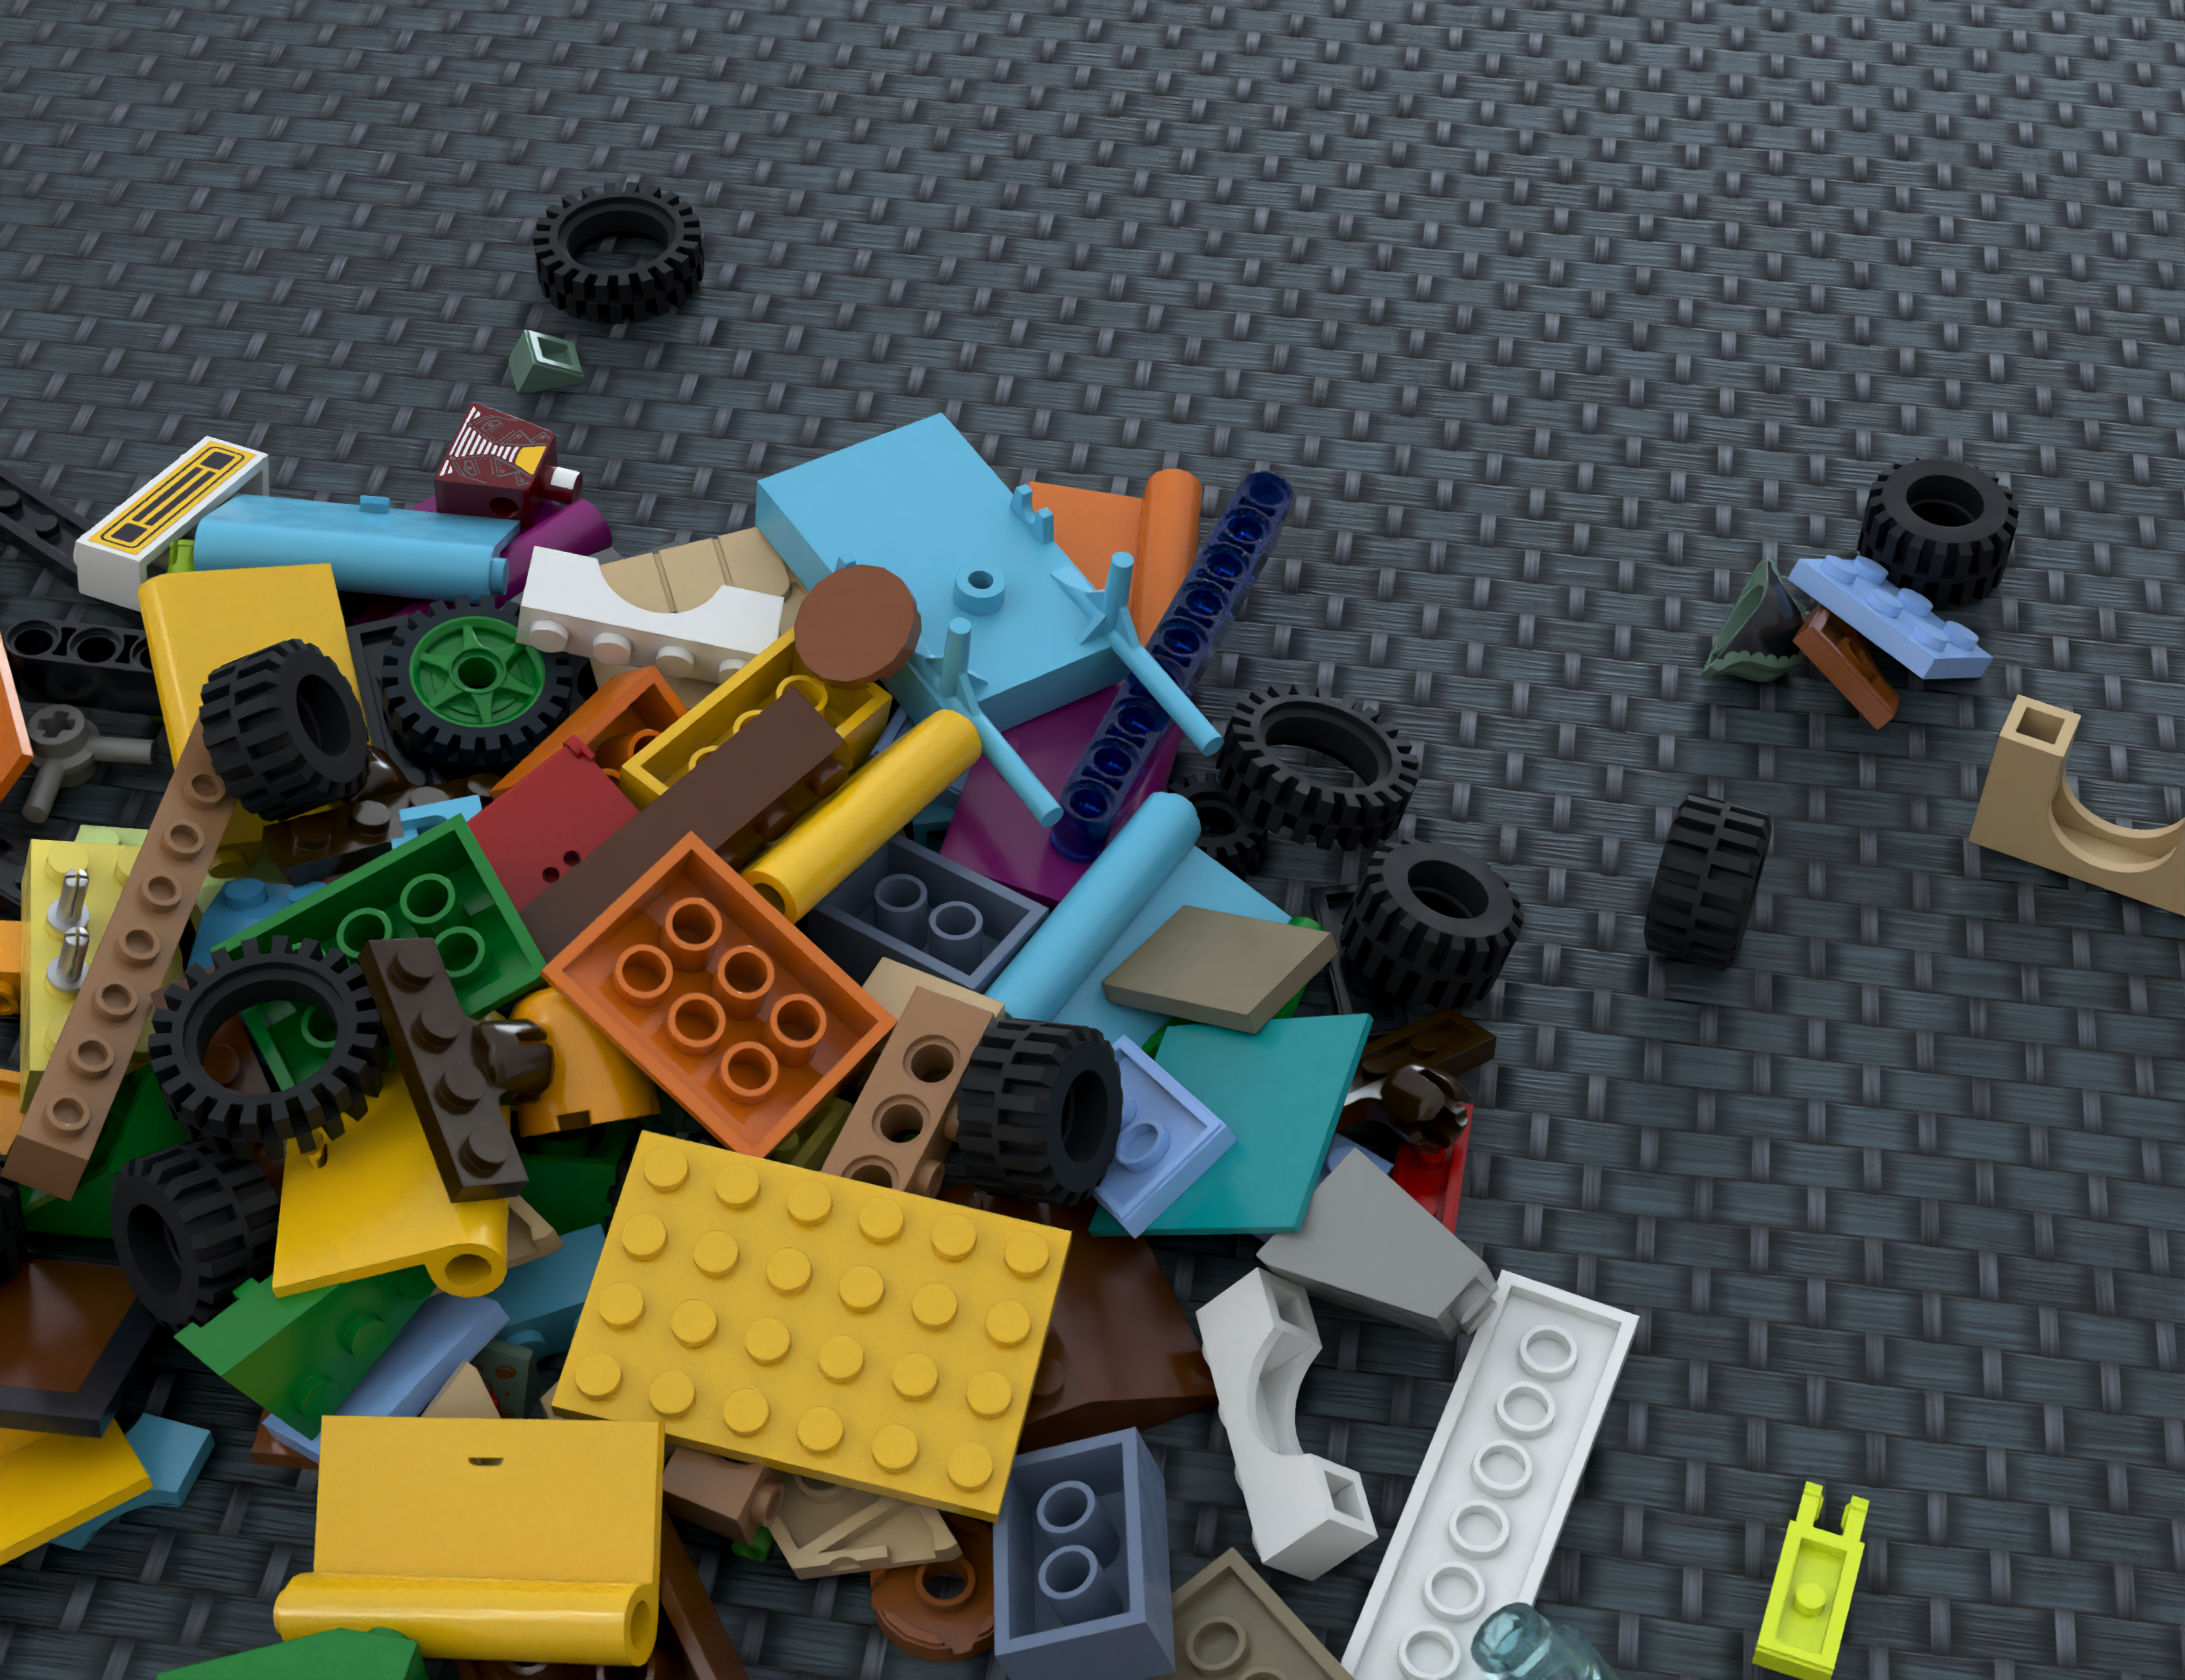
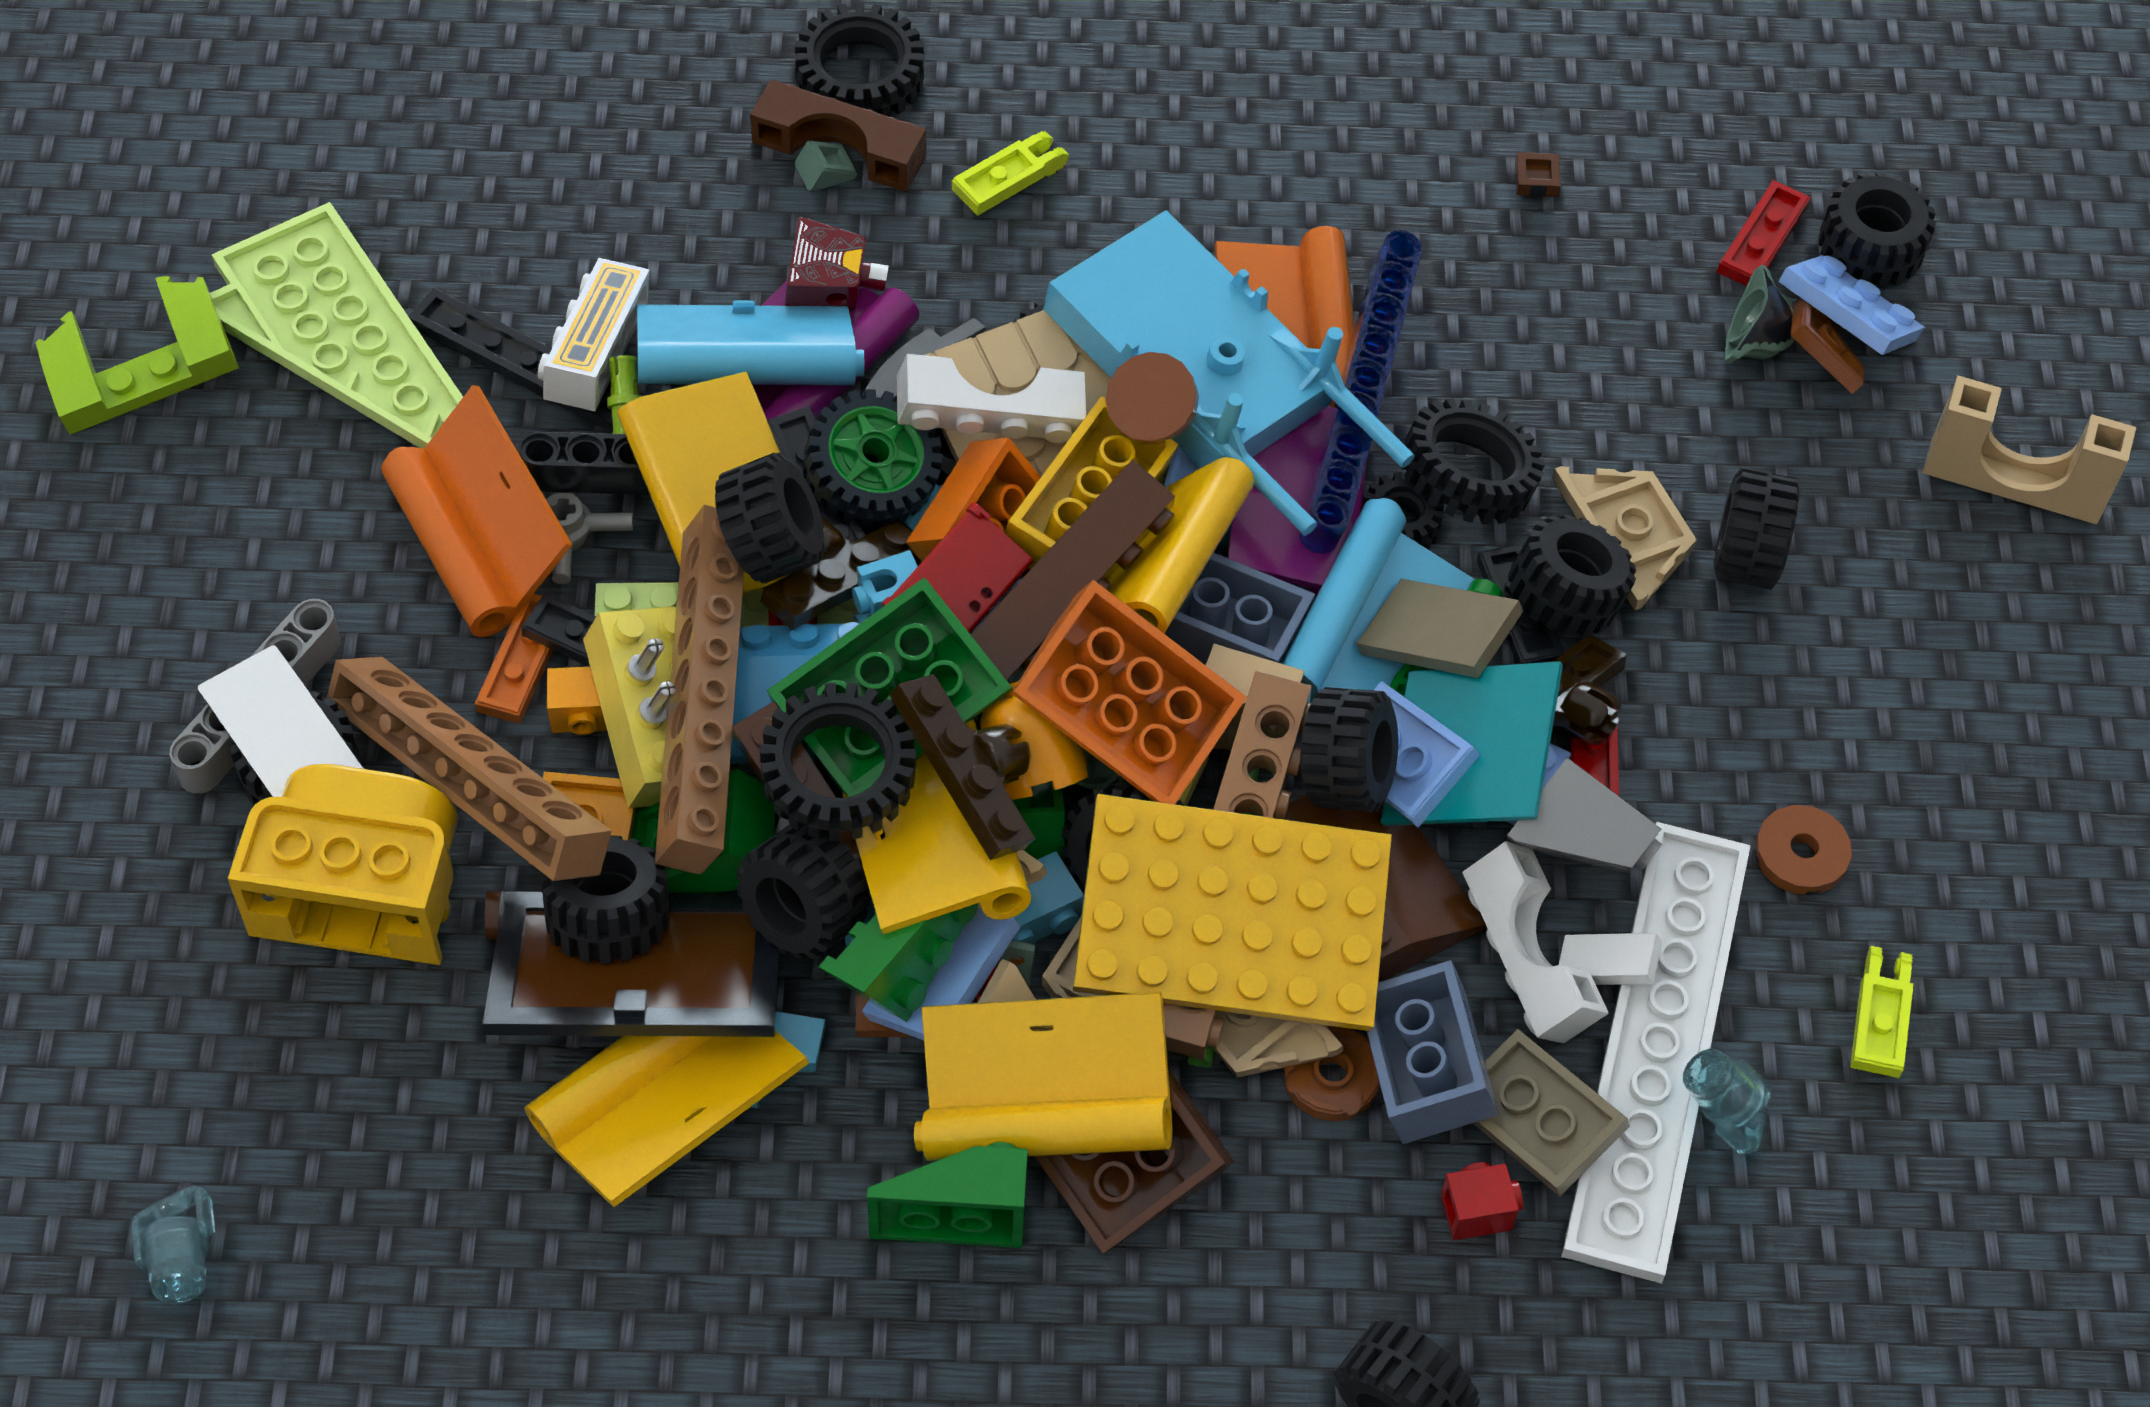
camera: 10 degrees left, 10 degrees up
none -> reddish brown arch [750,79,926,192]
none -> neon yellow hinge [952,131,1069,216]
none -> reddish brown plate [1515,152,1561,197]
none -> tan wing [1552,466,1697,611]
none -> white tile [1558,933,1662,985]
none -> red tile [1717,180,1811,286]
none -> dark orange tile [1754,805,1852,895]

